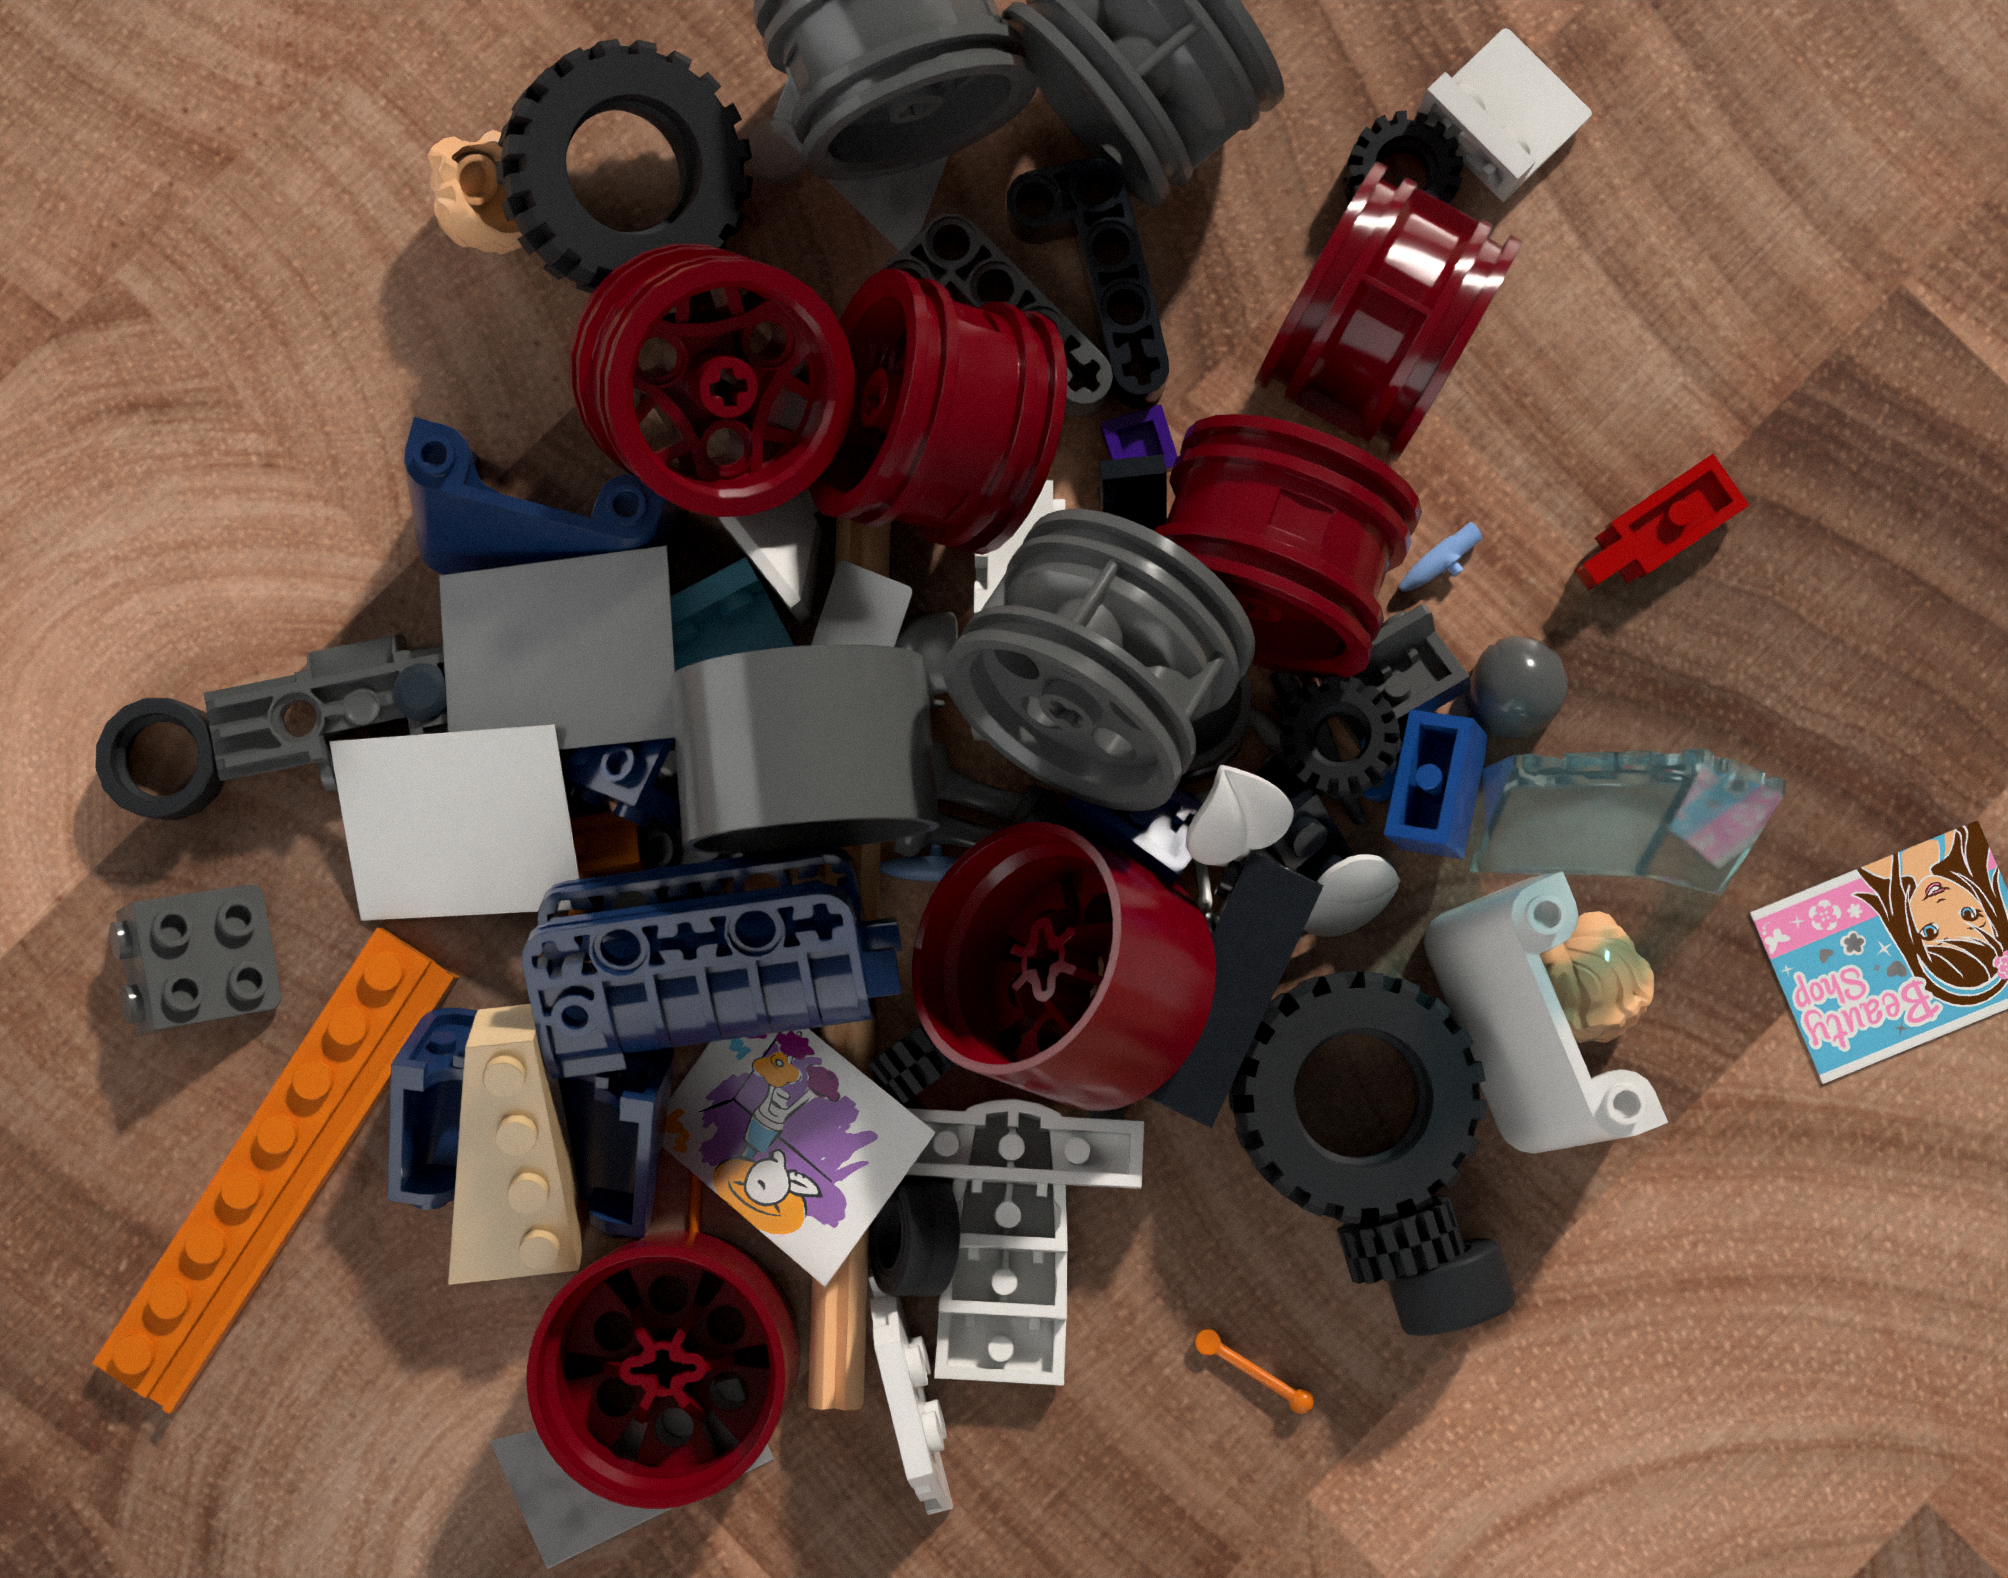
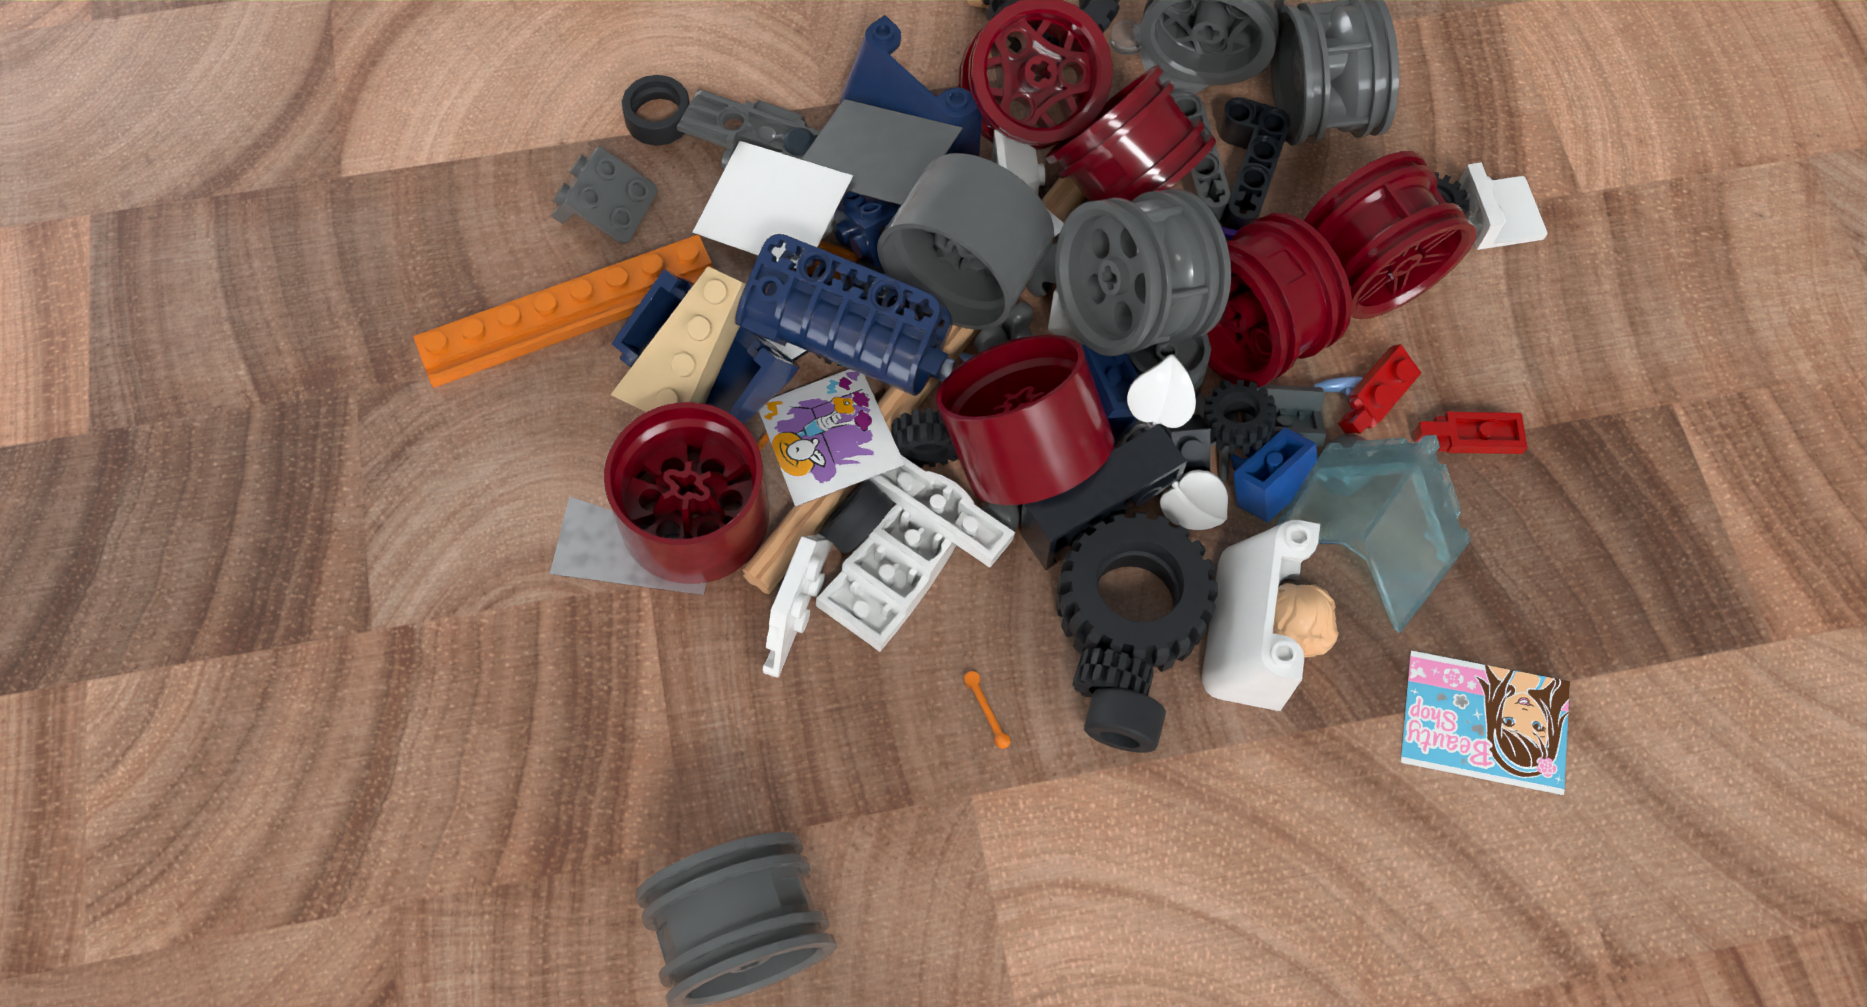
camera: 25 degrees right, 20 degrees down
none -> red hinge [1337,344,1422,434]

